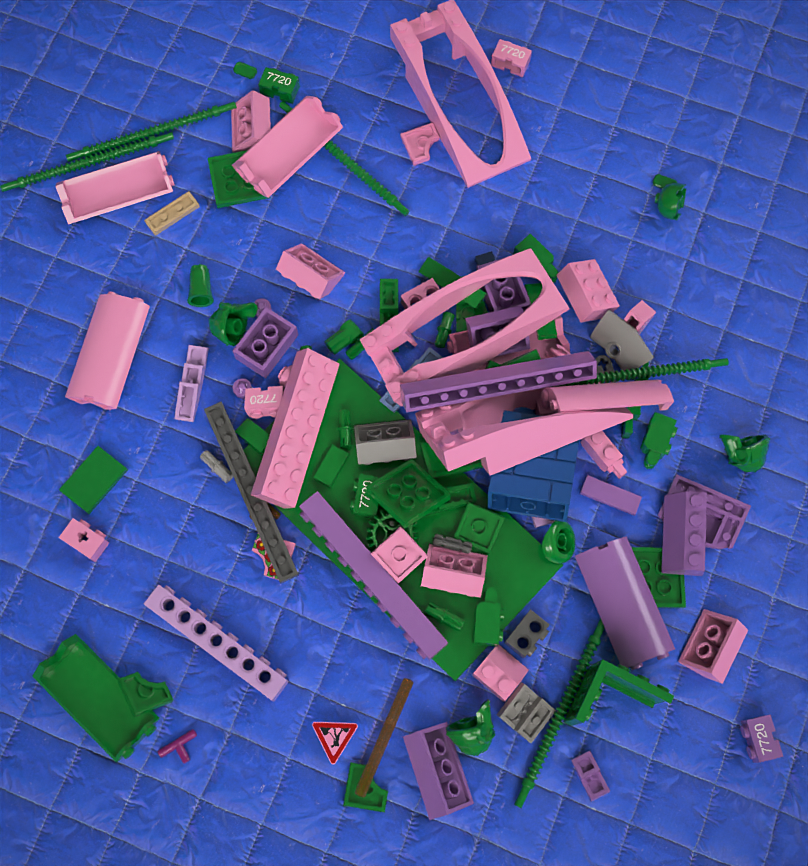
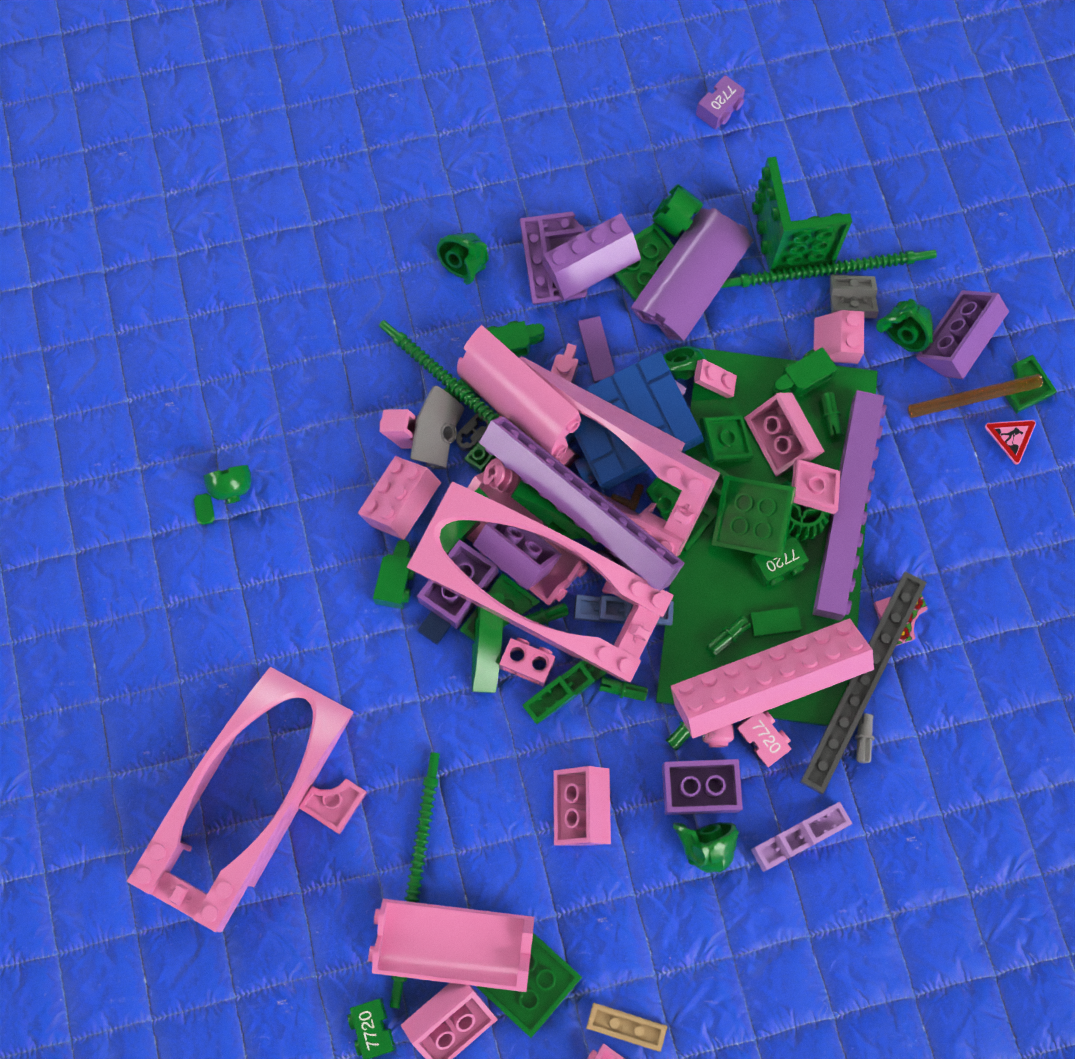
camera: 125 degrees left, 0 degrees up
bright pink brick [58,518,109,562] -> none
green tile [59,446,128,514] -> none
bright pink cylinder [65,292,150,410] -> none
lavender brick [144,585,289,702] -> none
green plant [187,264,214,307] -> none
medium lavender tile [233,379,252,399] -> none
green slope [235,418,270,454] -> none
medium lavender tile [254,299,272,317] -> none
green piece [324,319,364,355] -> none
light grey slope [354,419,416,465] -> none
dark grey axle [433,534,472,554] -> none
bright pink brick [491,39,532,77] -> none
dark grey brick [504,609,550,658] -> none
medium lavender slope [571,751,610,802] -> none
bright pink slope [678,609,748,684] -> none
none -> green brick [652,184,703,238]
none -> bright pink plate [694,359,737,398]

